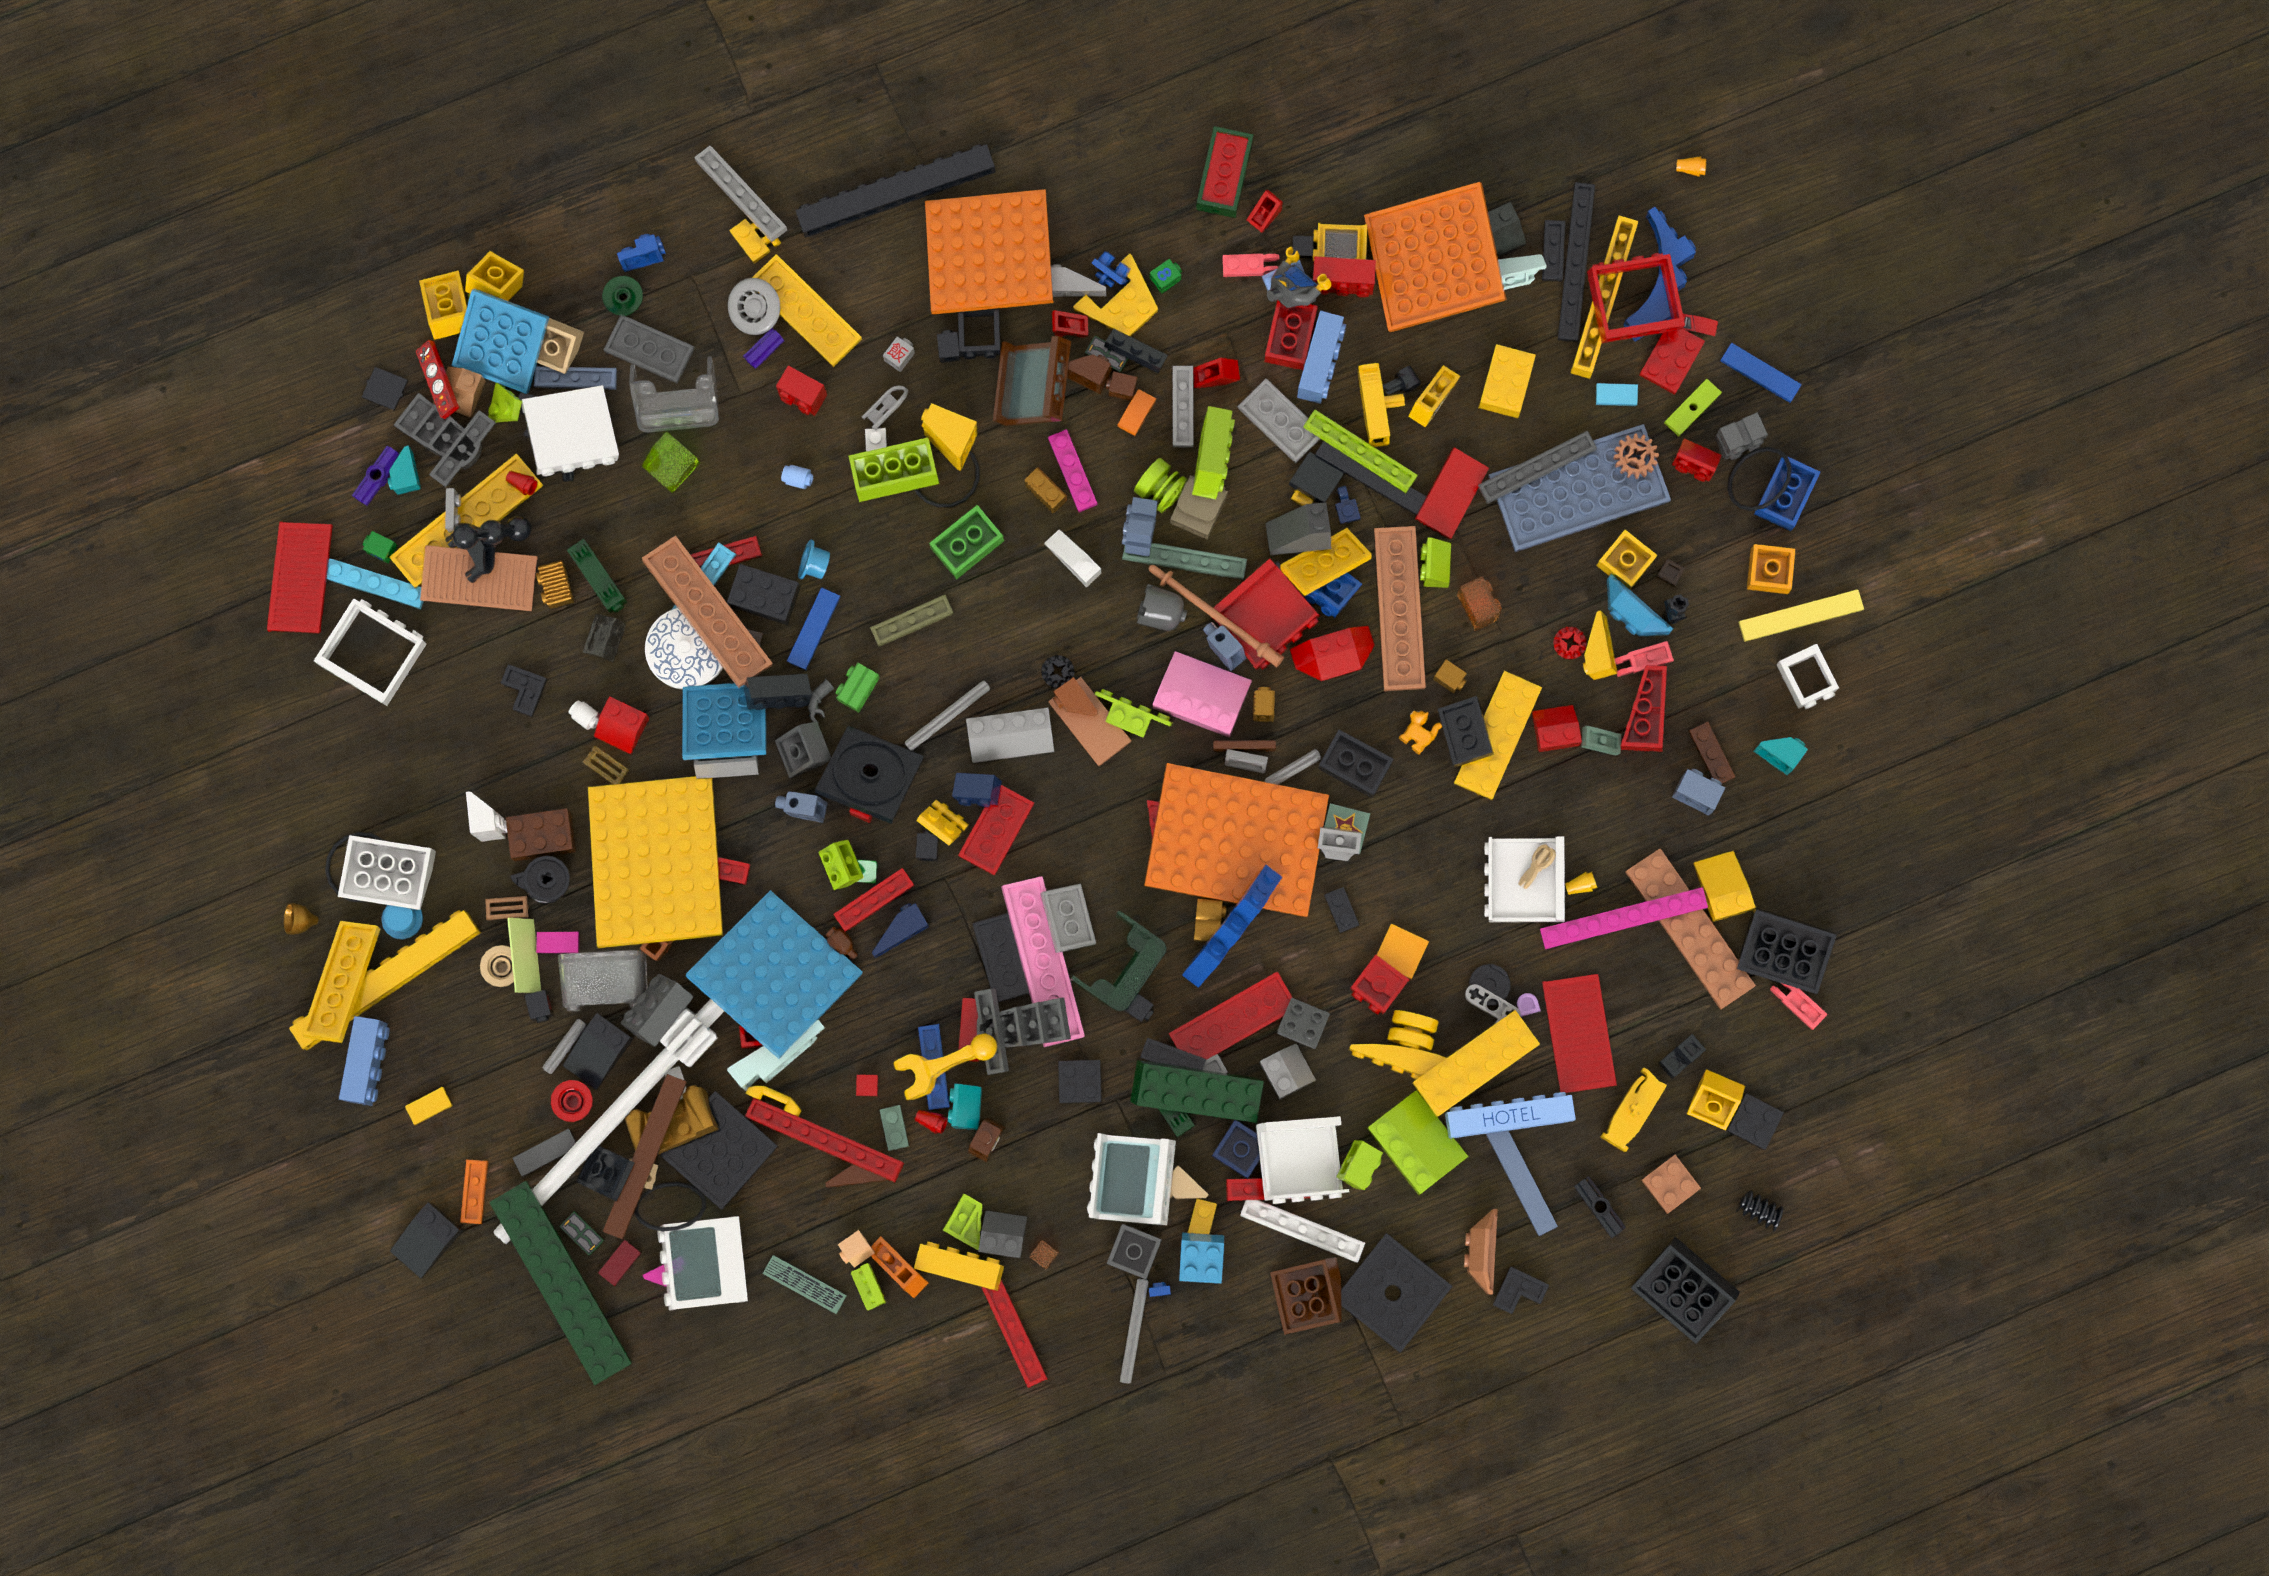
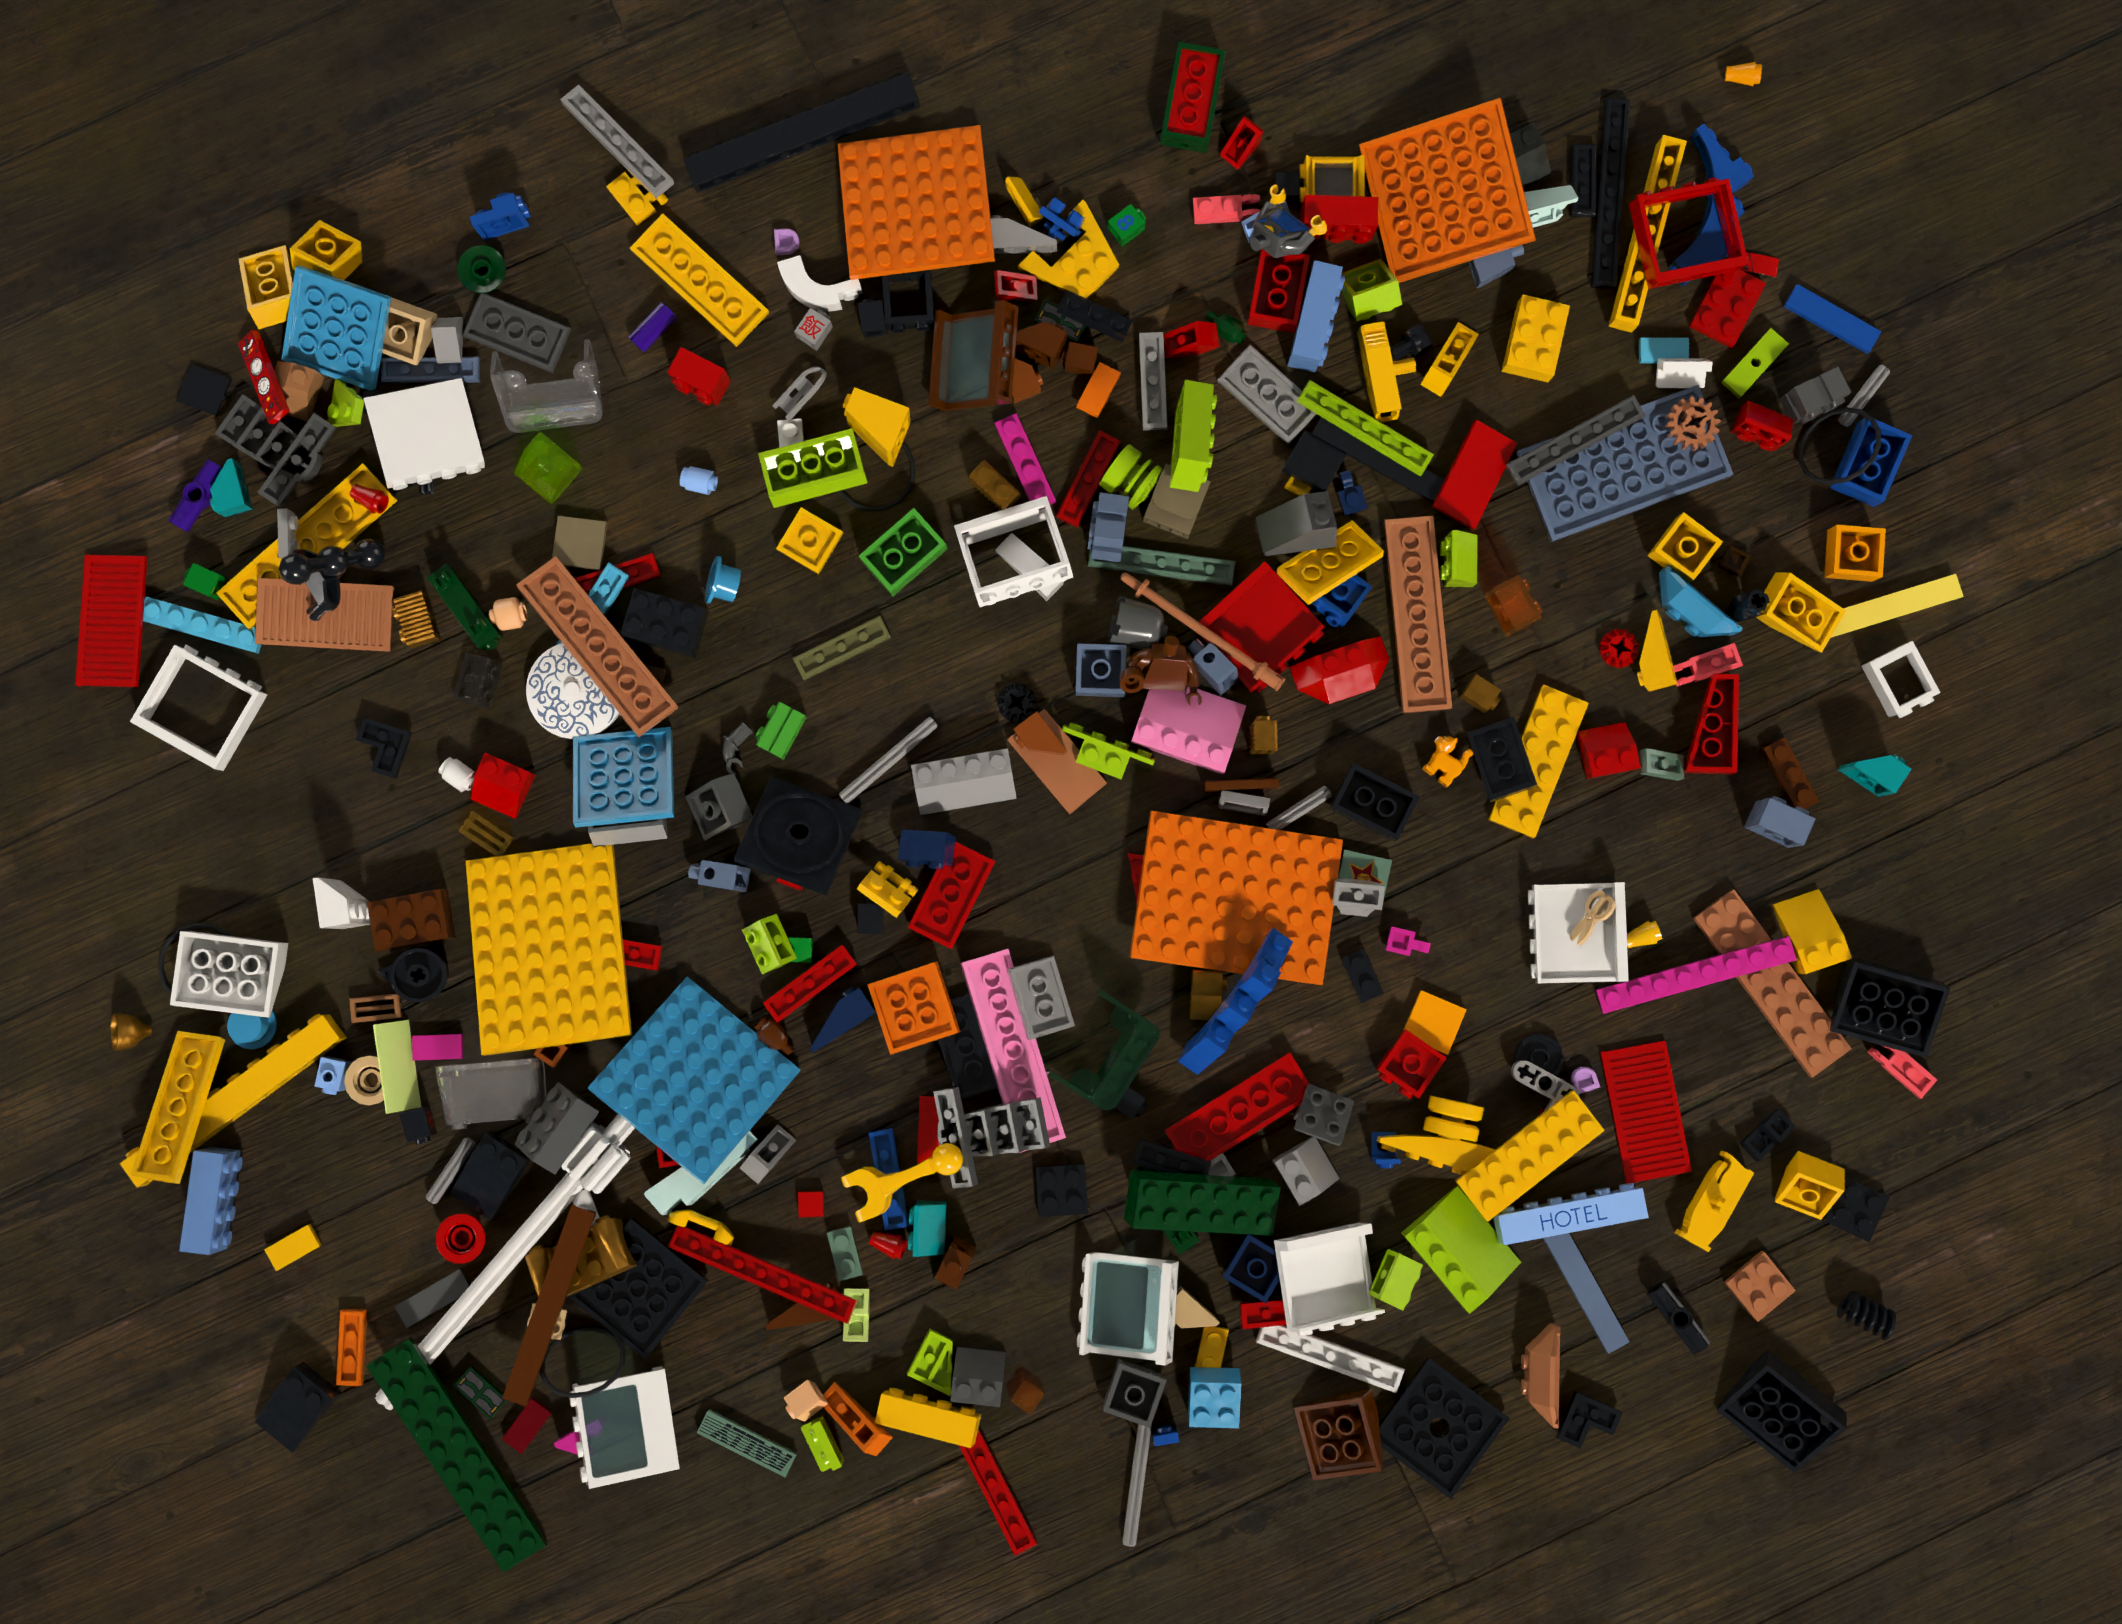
camera: 10 degrees left, 5 degrees up
black tile [576,1146,635,1201] -> none
light grey wheel [728,278,780,335] -> none
black brick [744,674,812,710] -> none
blue tile [787,588,840,670] -> none
none -> light blue brick [314,1056,353,1095]
none -> light grey slope [431,317,463,364]
none -> light nougat head [489,597,528,631]
none -> dark tan tile [552,516,608,570]
none -> light grey slope [740,1124,796,1184]
none -> lavender tile [774,229,800,255]
none -> yellow plate [776,507,843,575]
none -> white arch [777,255,862,311]
none -> yellowish green slope [843,1289,869,1342]
none -> orange plate [867,961,960,1055]
none -> white window [954,496,1073,607]
none -> yellow slope [1005,177,1044,227]
none -> dark orange slope [1012,358,1043,404]
none -> red tile [1056,430,1121,528]
none -> sand blue brick [1075,644,1126,697]
none -> reddish brown torso [1119,636,1202,706]
none -> dark green plant [1205,310,1248,345]
none -> lime slope [1341,259,1402,321]
none -> blue bracket [1371,1132,1401,1168]
none -> dark pink plate [1385,926,1431,956]
none -> sand blue torso [1467,245,1524,289]
none -> white panel [1656,358,1712,388]
none -> yellow slope [1756,573,1846,653]
none -> light grey axle [1838,365,1890,427]

